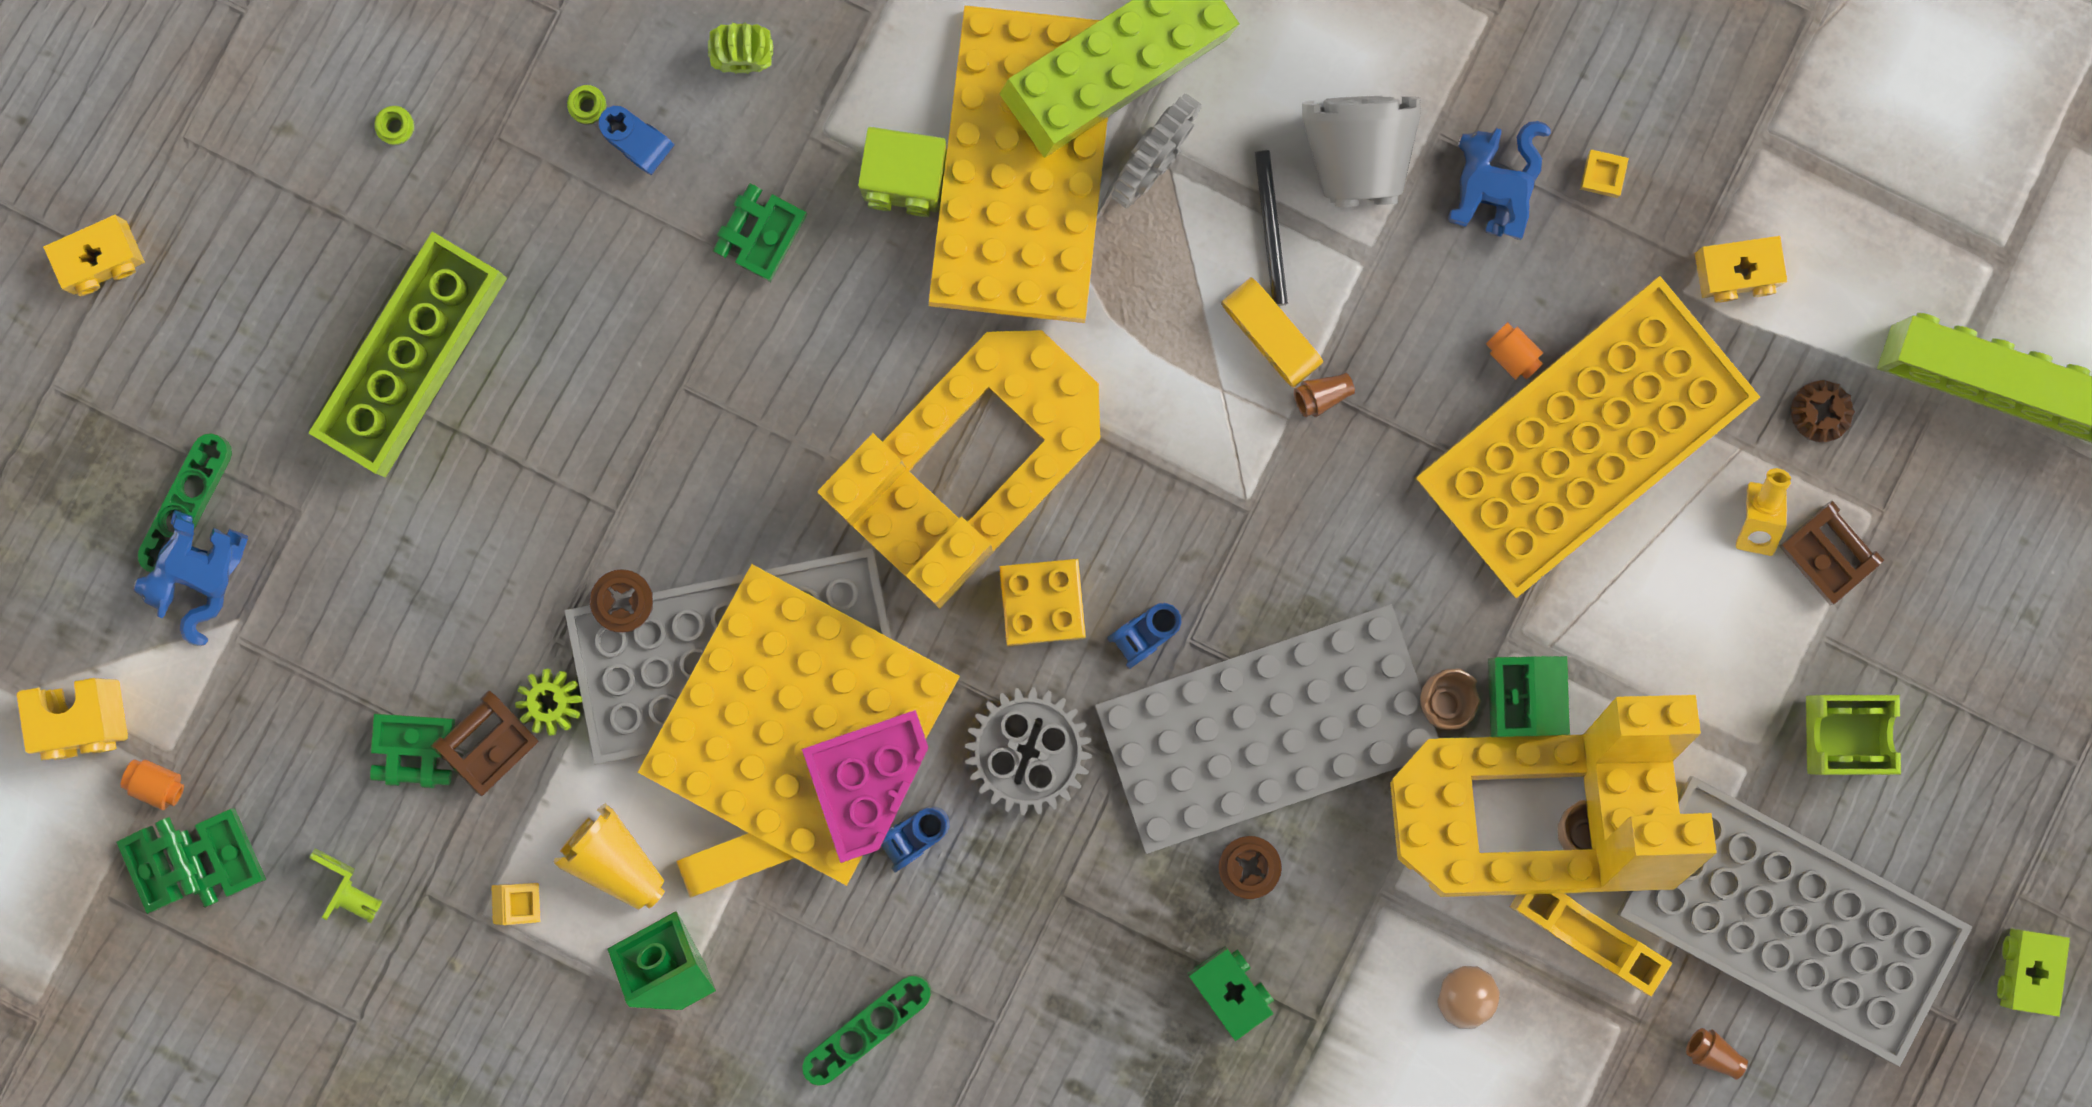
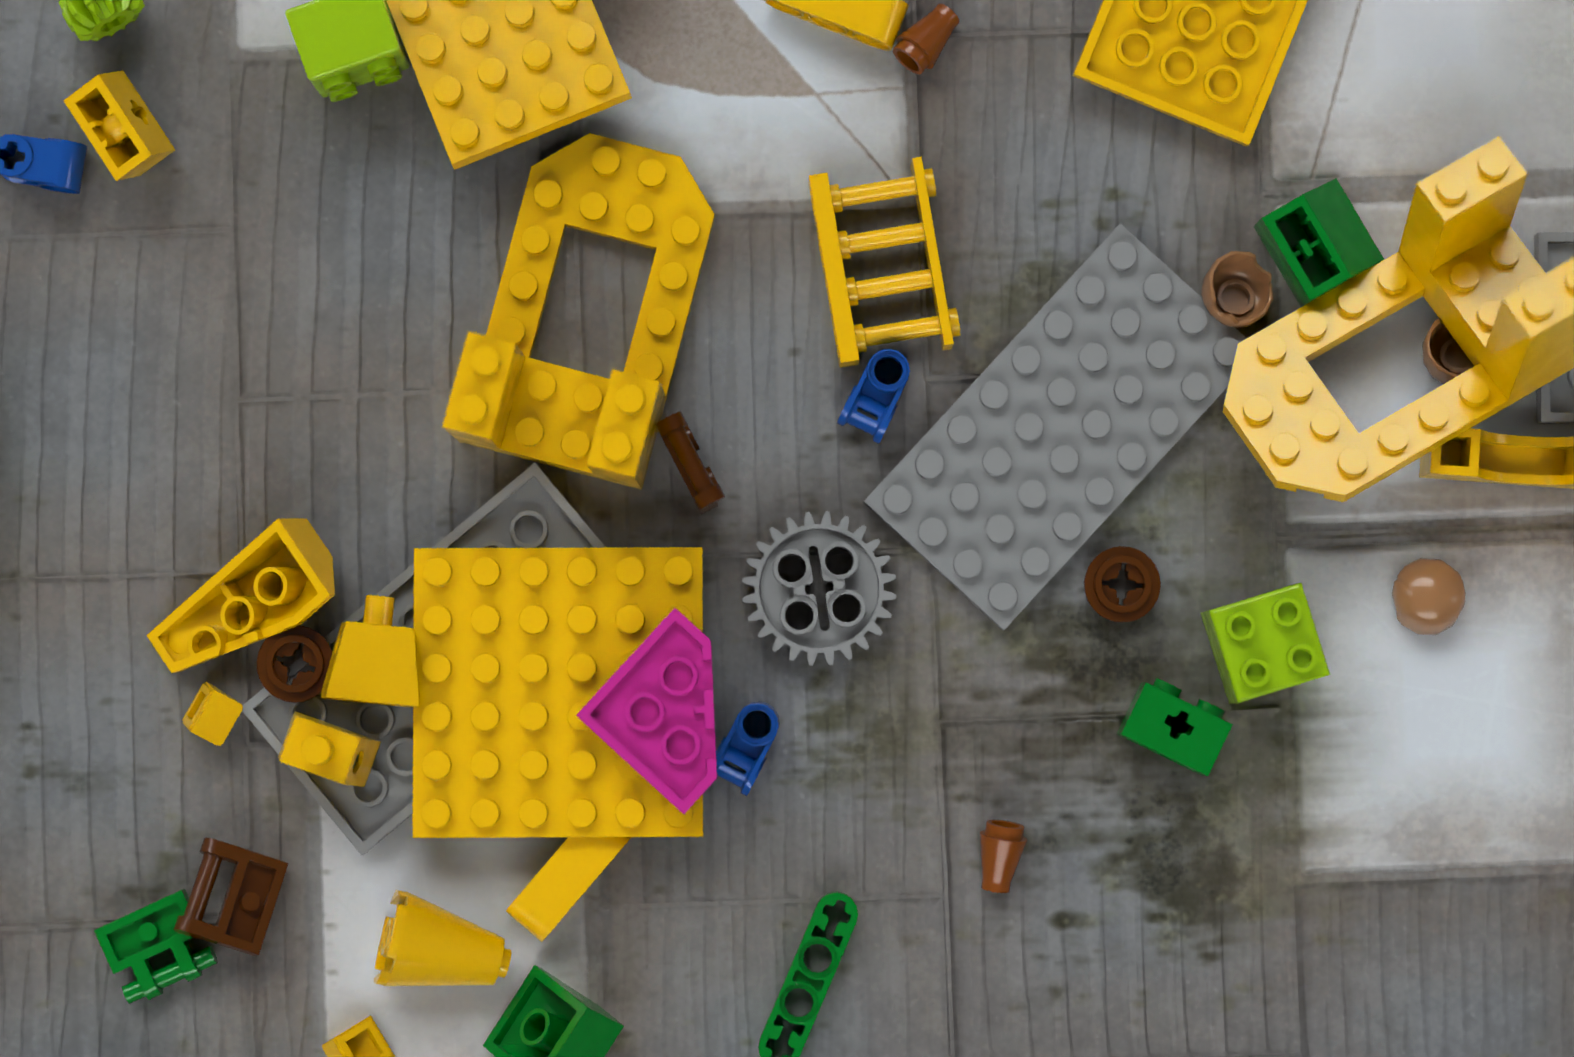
camera: 30 degrees left, 0 degrees up
lime gear [515,669,582,736] -> none
green plate [712,183,807,283] -> none
yellow piece [999,559,1086,647] -> none
none -> yellow brick [63,70,175,181]
none -> yellow wedge [146,518,335,673]
none -> yellow slope [182,682,243,746]
none -> yellow torso [278,711,381,787]
none -> yellow torso [321,595,419,708]
none -> reddish brown plate [655,411,725,515]
none -> yellow fence [808,156,961,368]
none -> dark orange cone [980,820,1027,893]
none -> lime piece [1200,582,1331,704]

